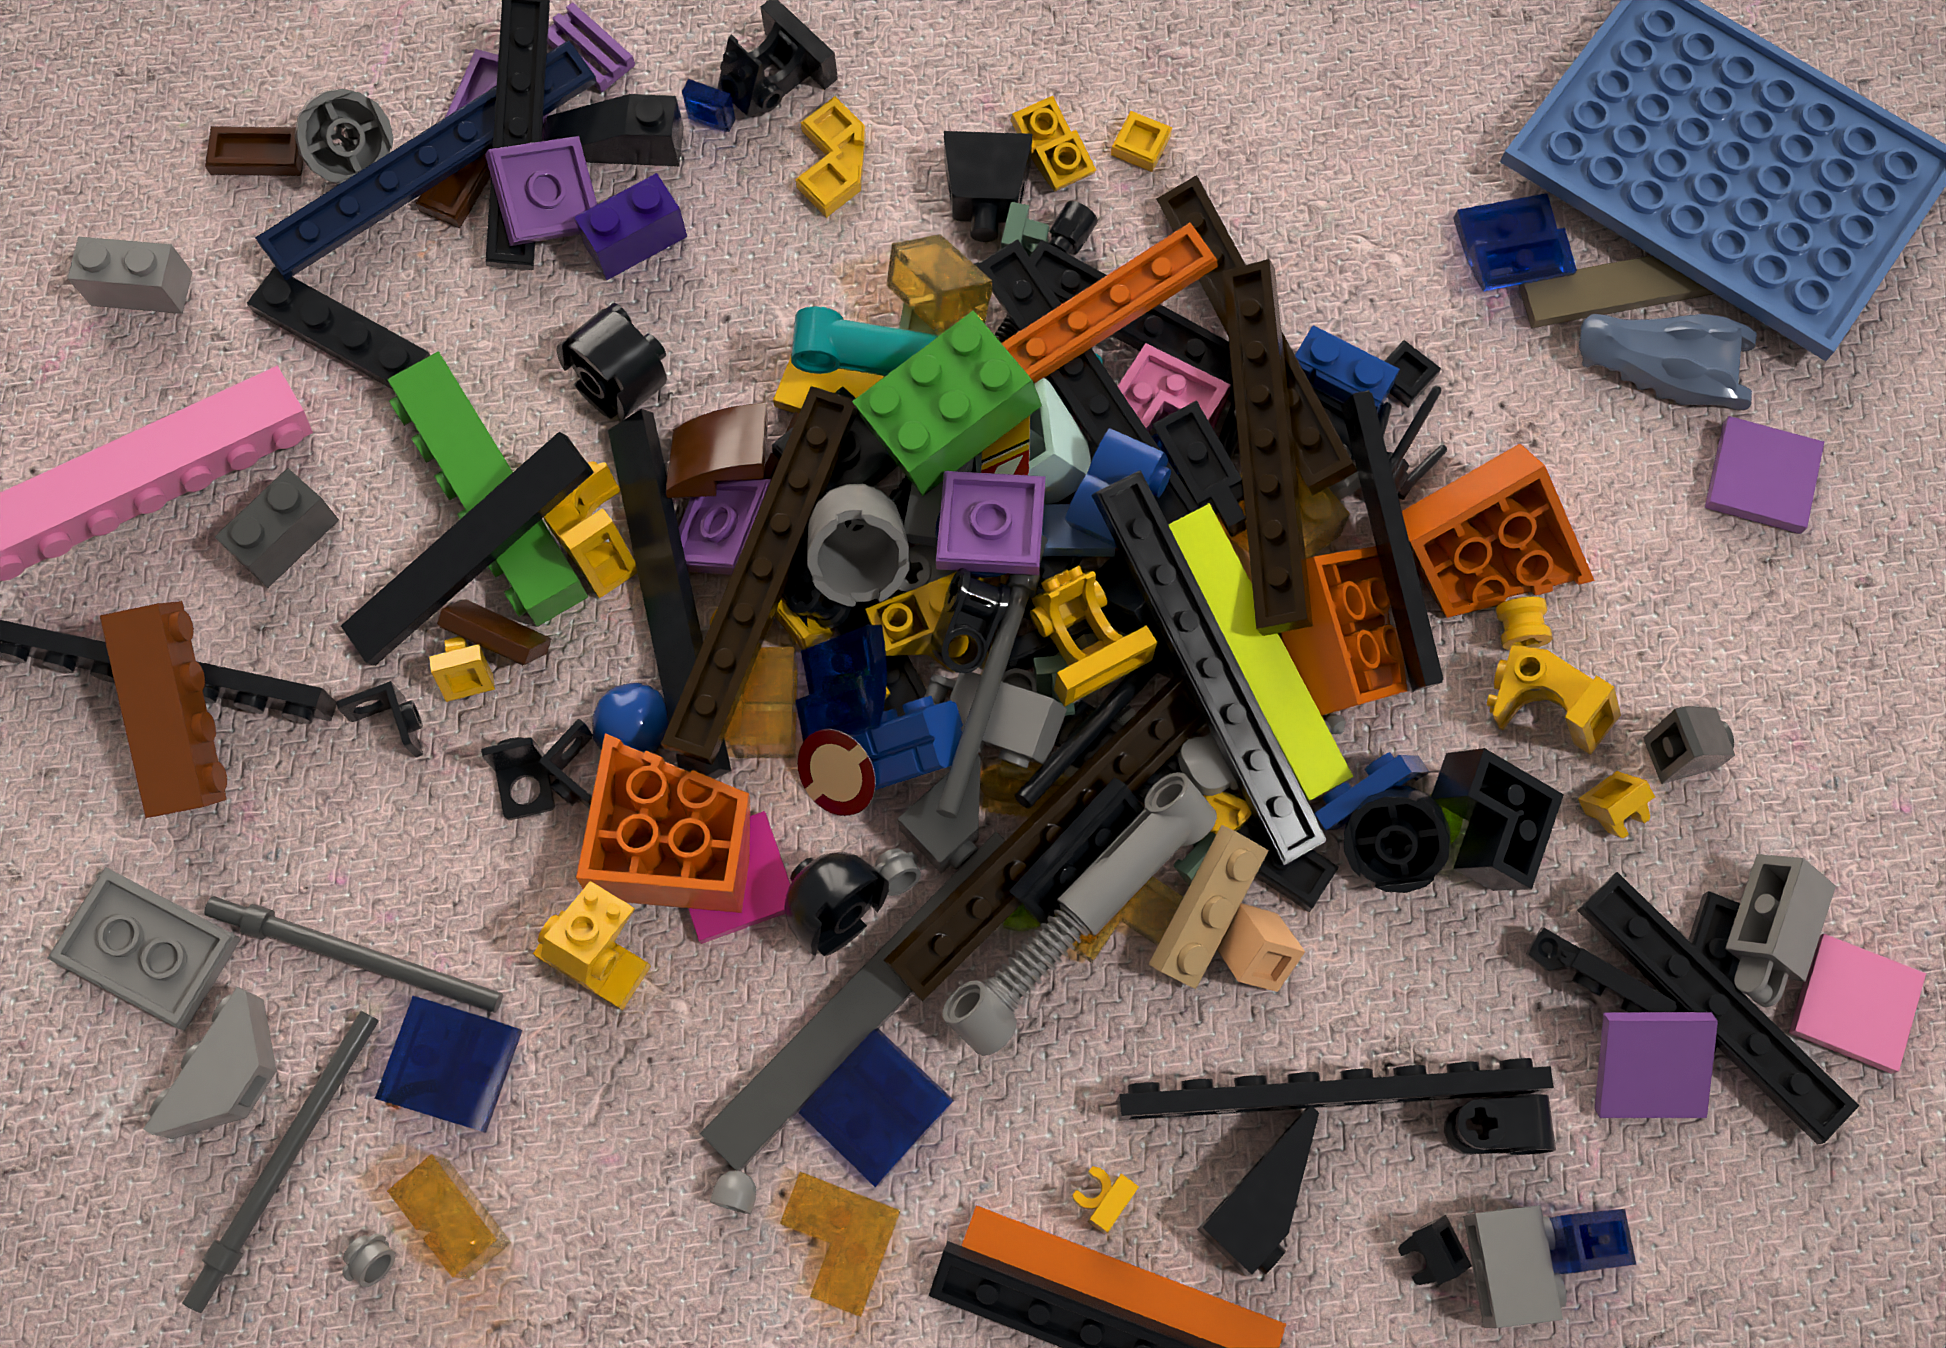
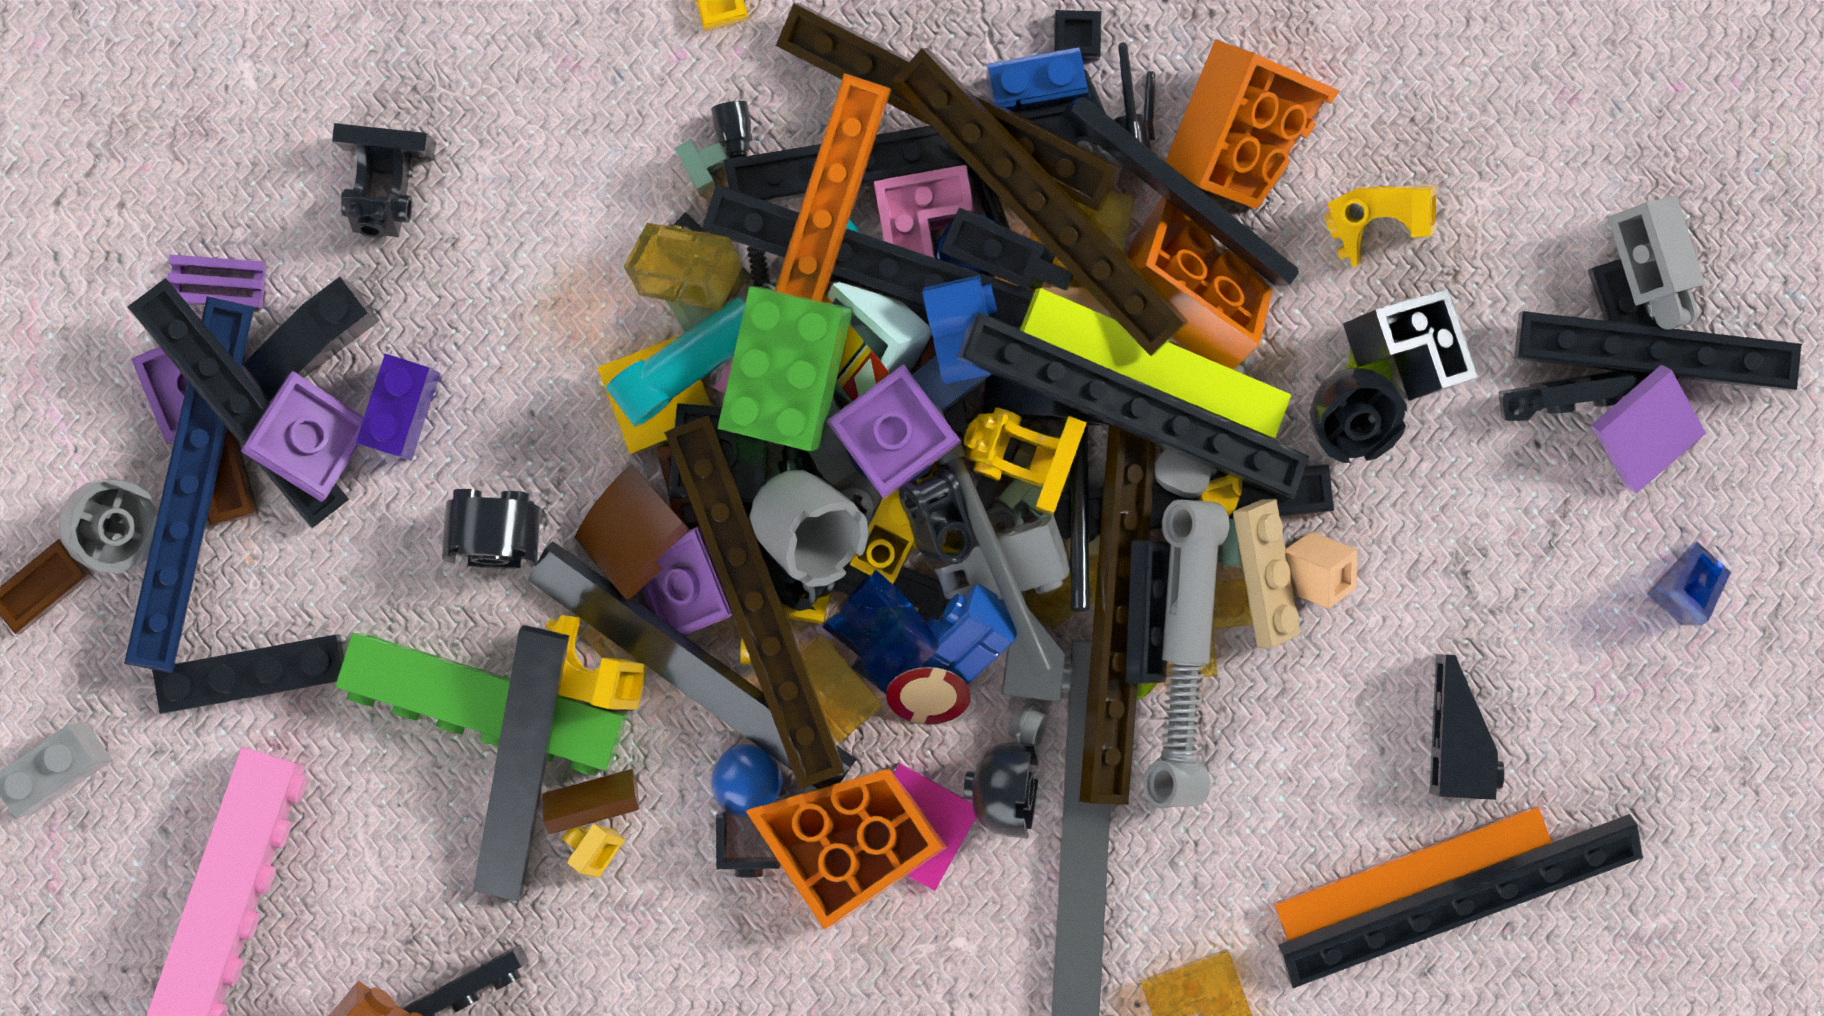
camera: 40 degrees left, 15 degrees up
dark grey brick [215,468,339,588] -> none
black bracket [336,681,423,757] -> none
black bracket [481,737,555,820] -> none
yellow tile [533,881,651,1011] -> none
clear blue tile [682,79,736,132] -> none
yellow tile [795,96,866,218] -> none
clear blue slope [798,1028,954,1187] -> none
black torso [944,131,1032,242] -> none
yellow slope [1010,95,1097,192] -> none
yellow tile [1072,1166,1139,1235] -> none
black plate [1116,1058,1554,1121] -> none
blue wing [1314,752,1430,830] -> none
black tile [1398,1215,1472,1285] -> none
black piece [1444,1094,1556,1155] -> none
light grey brick [1463,1205,1567,1328] -> none
yellow wheel [1496,596,1553,650] -> none
yellow tile [1578,771,1655,838] -> none
dark grey slope [1643,706,1735,784] -> none
bright pink tile [1789,934,1926,1074] -> none

